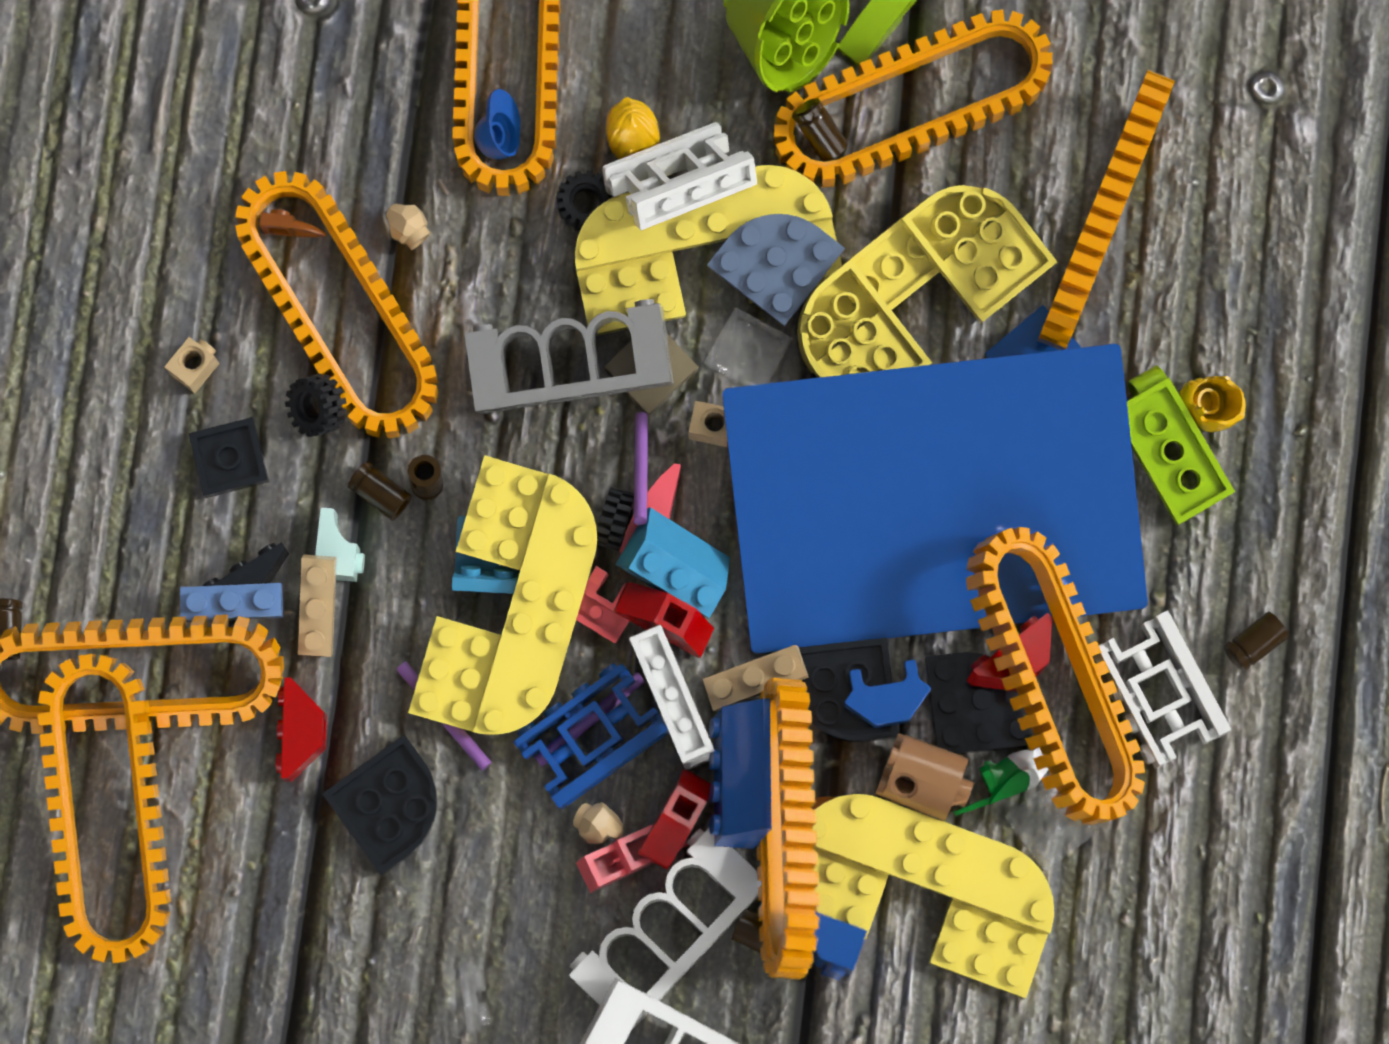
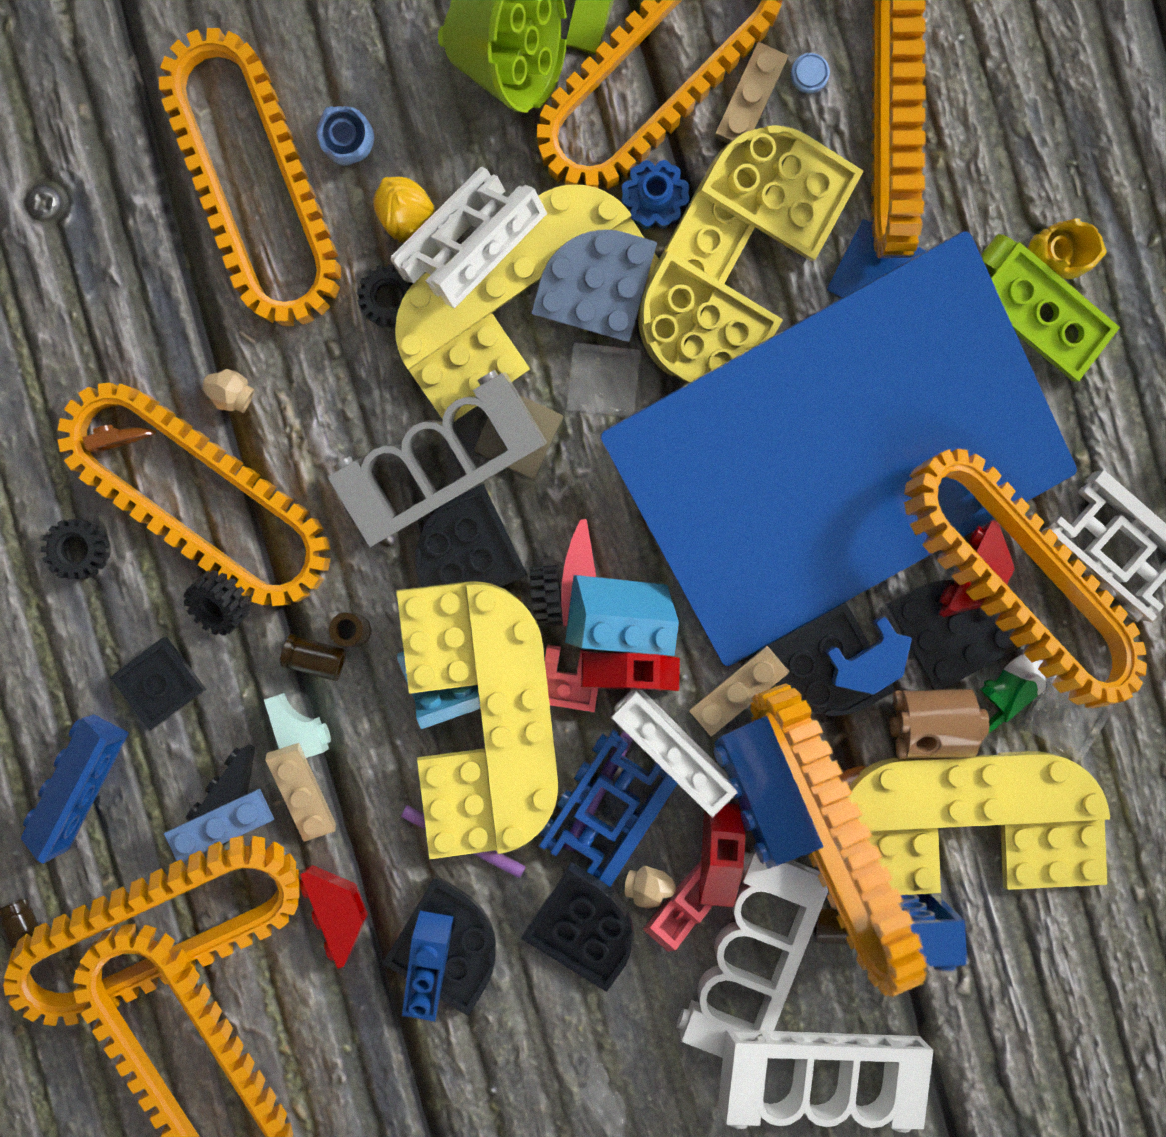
camera: 25 degrees left, 10 degrees up
tan brick [164,337,219,394] -> none
blue cap [474,89,520,160] -> none
medium lavender bar [634,412,648,525] -> none
tan brick [688,401,728,447] -> none
dark brown piece [792,98,848,162] -> none
none -> blue slope [21,714,129,864]
none -> black tyre [41,519,110,579]
none -> medium blue hair [316,106,375,166]
none -> blue slope [402,911,453,1022]
none -> black plate [415,484,528,588]
none -> black plate [521,862,634,992]
none -> blue plant [622,160,689,229]
none -> tan plate [715,42,789,144]
none -> light blue piece [790,53,830,94]

